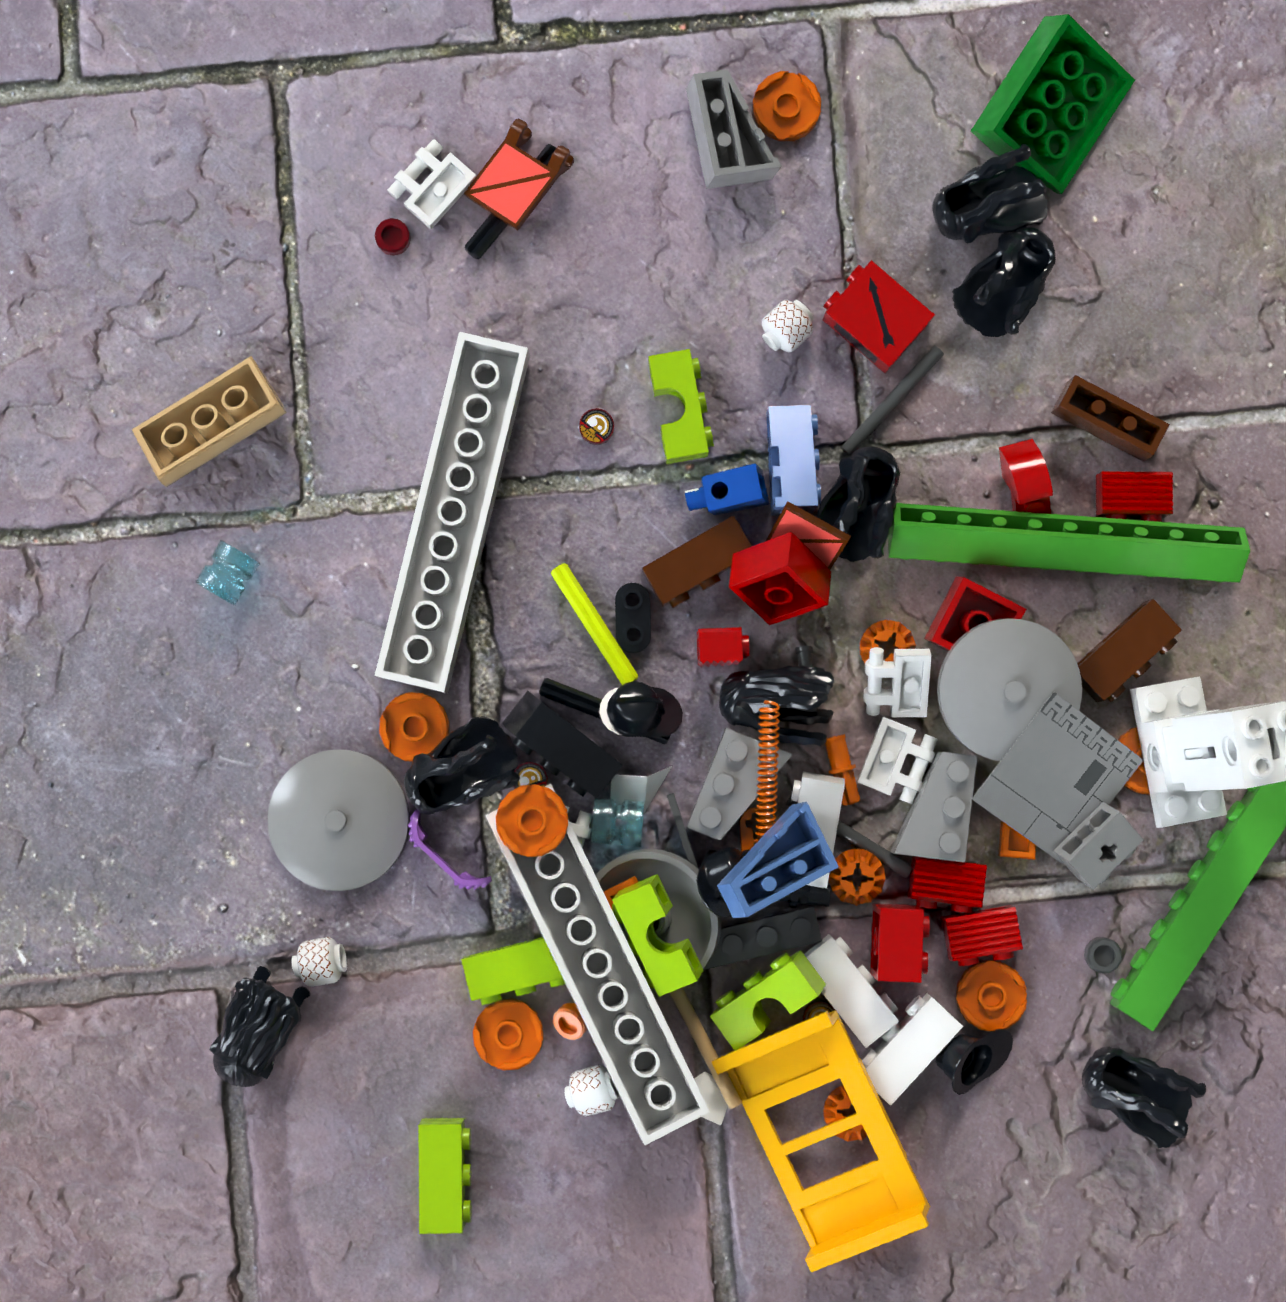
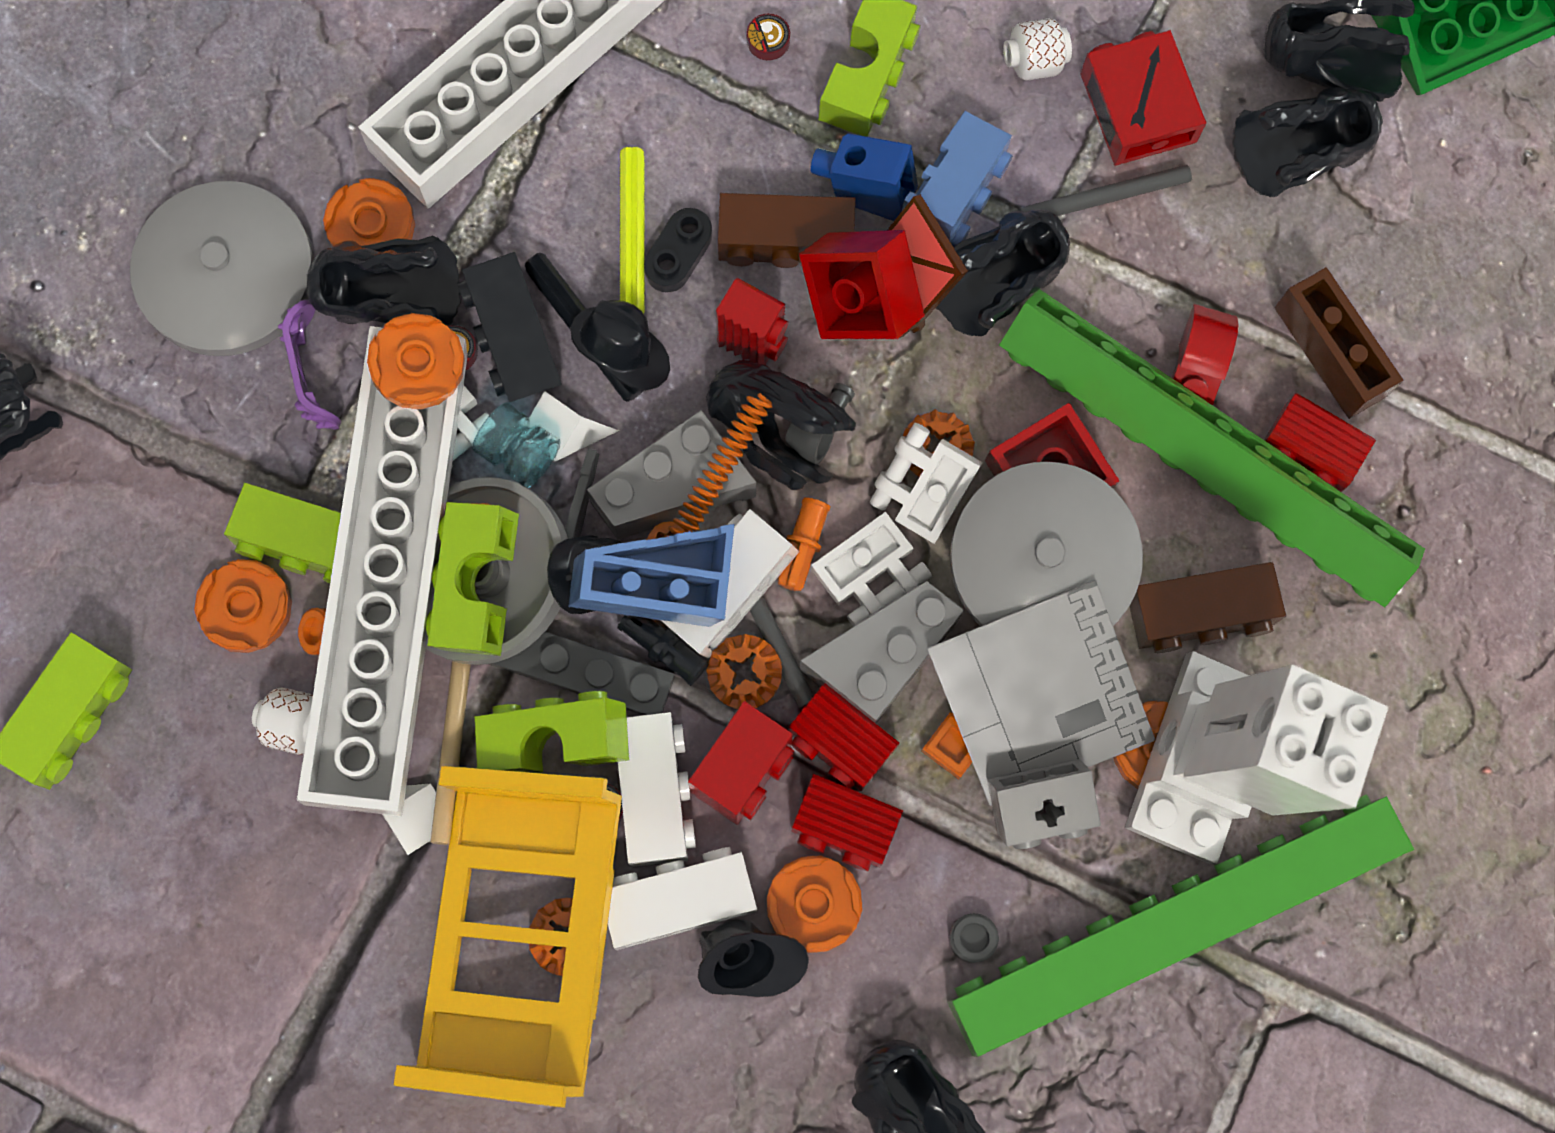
camera: 30 degrees right, 10 degrees down
white head [292,937,347,987] -> none

